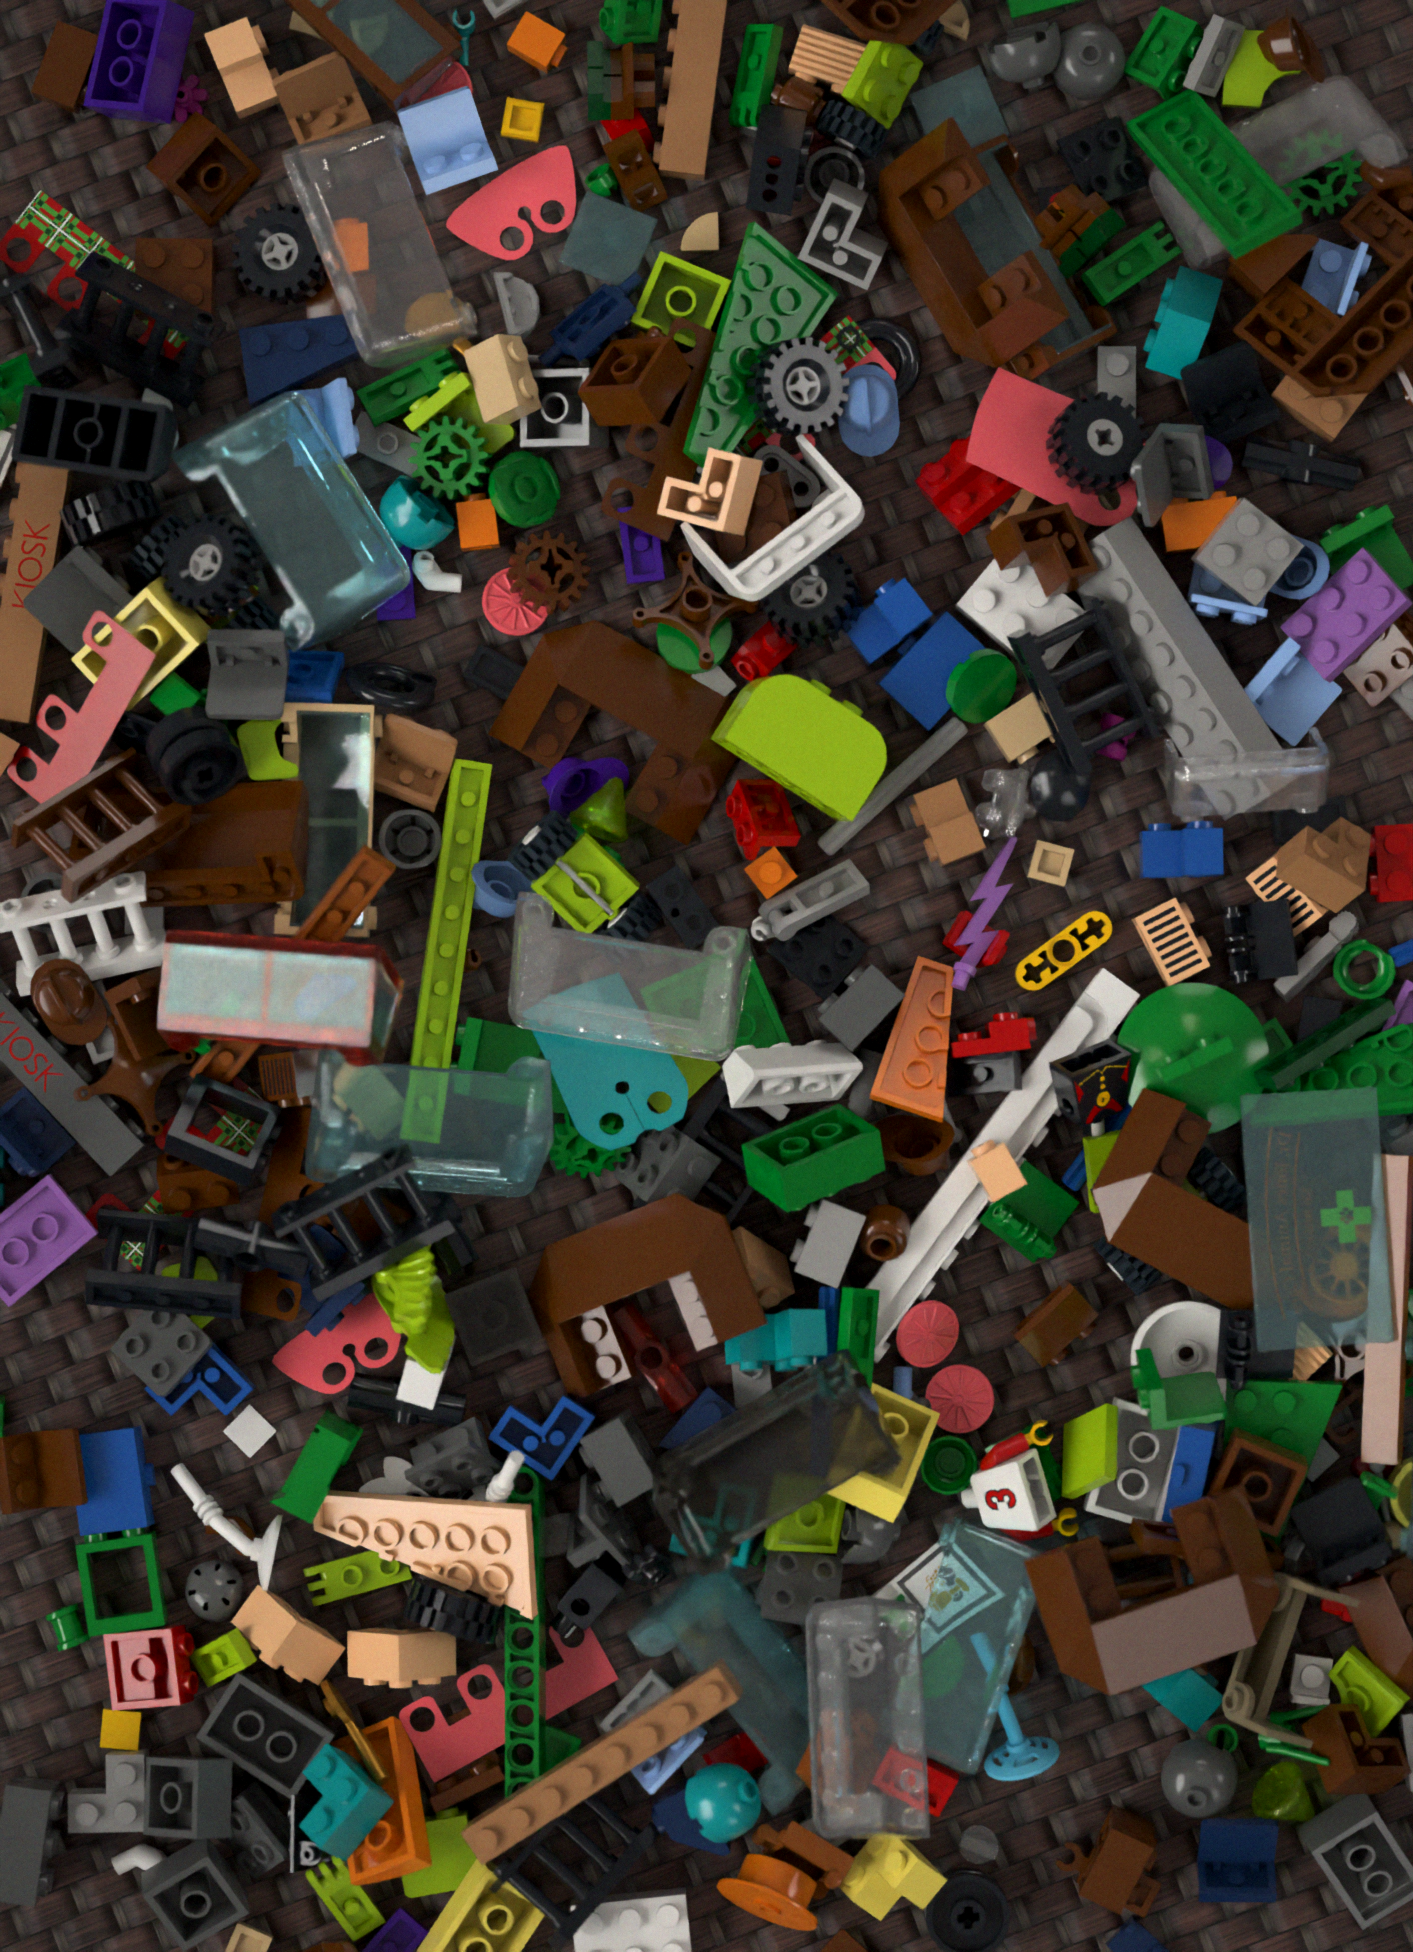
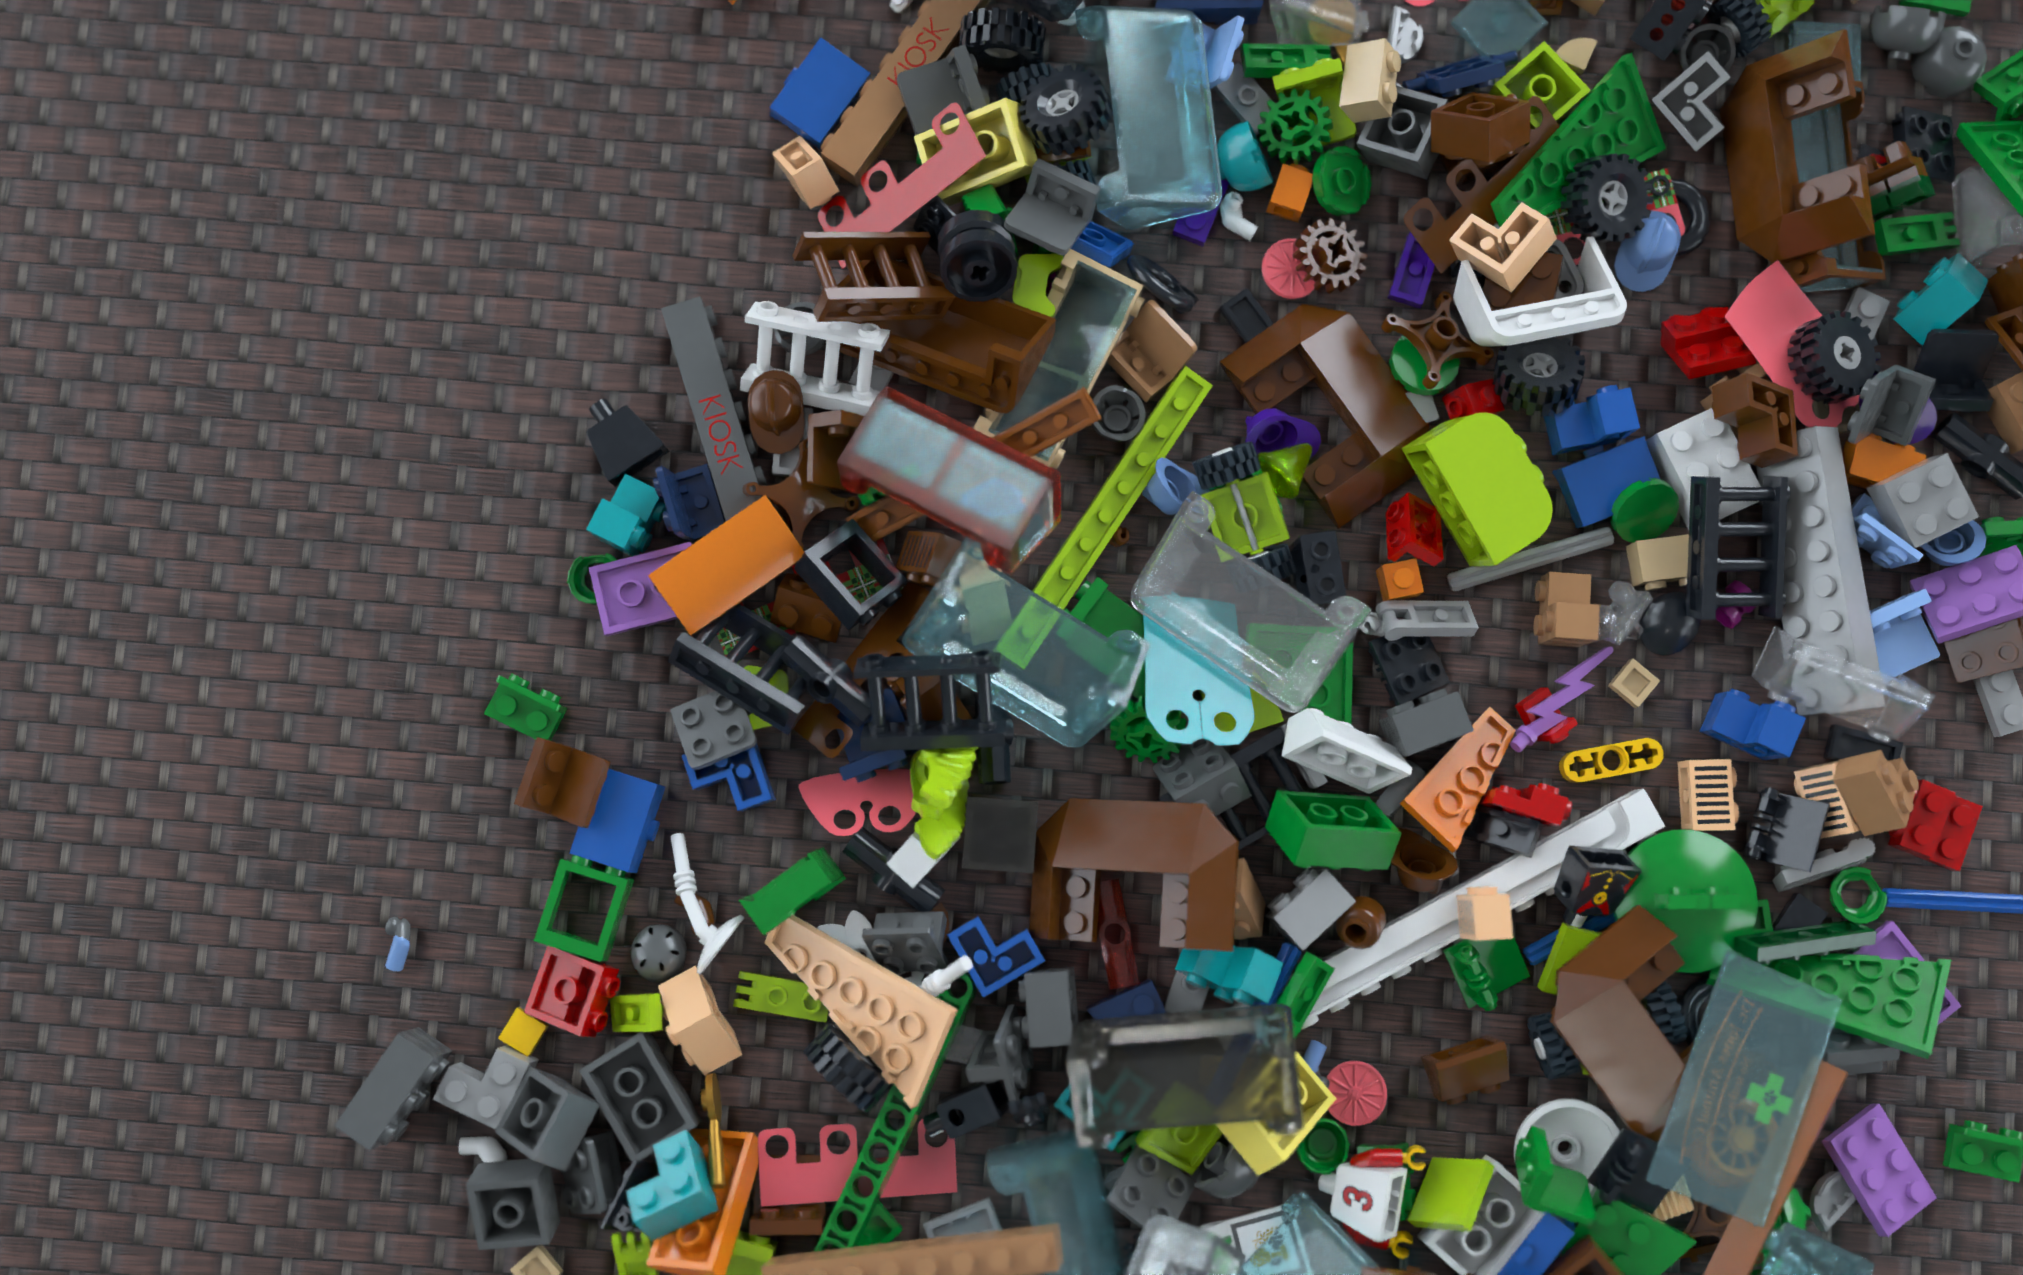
camera: 25 degrees right, 5 degrees down
green bush [45,1603,91,1652] -> none
white sticker [223,1404,276,1458] -> none
light nougat brick [347,1627,456,1688] -> none
coral wheel [896,1300,959,1368] -> none
none -> orange slope [648,495,804,636]

